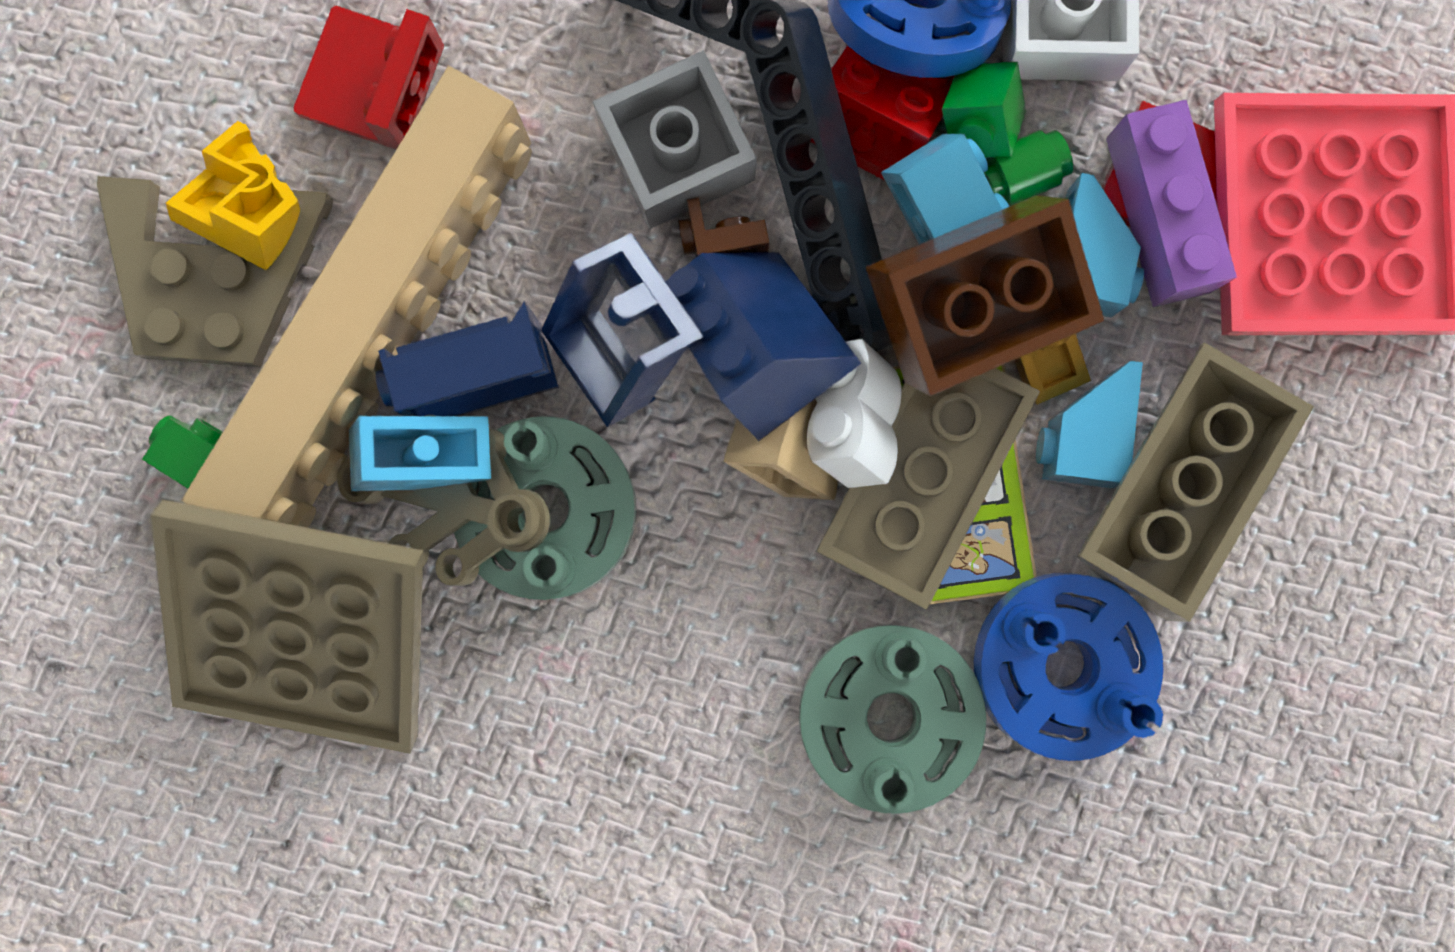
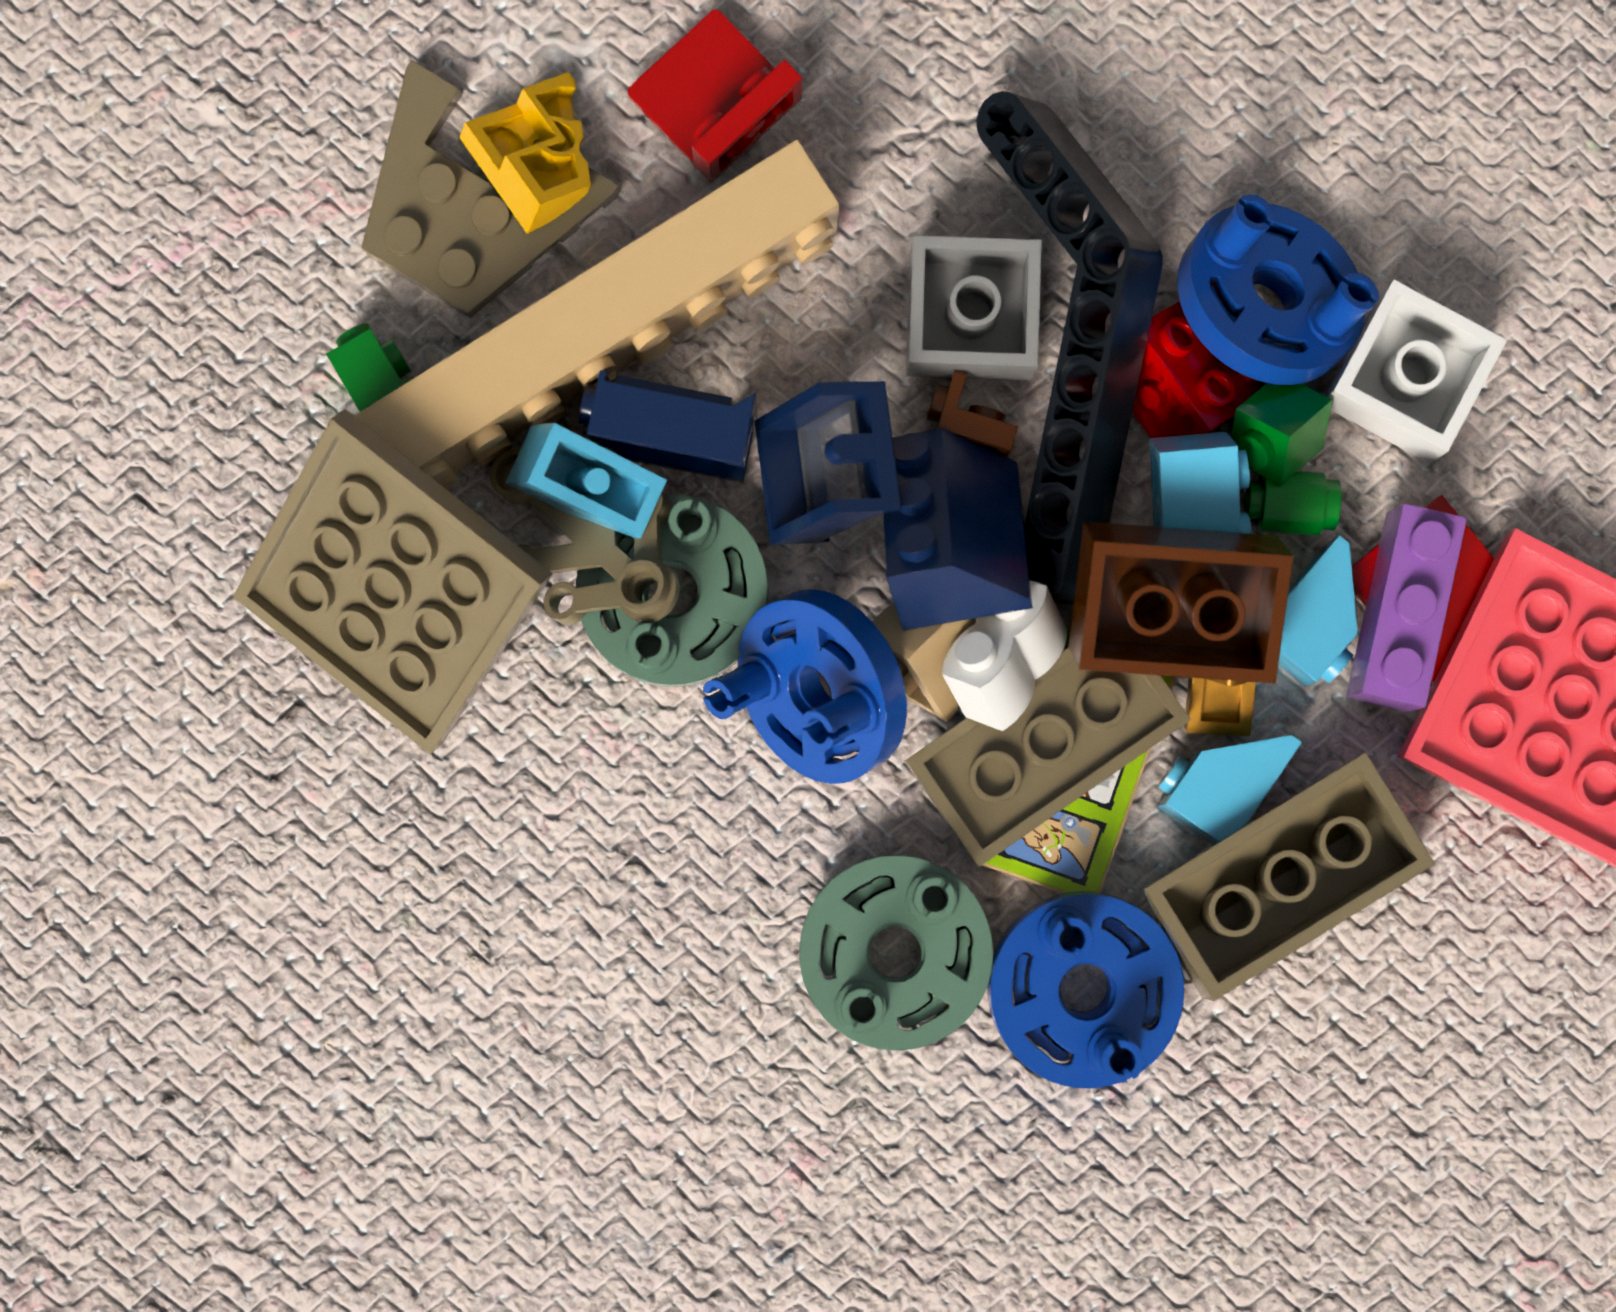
camera: 20 degrees right, 0 degrees up
none -> blue piece [703,589,907,784]

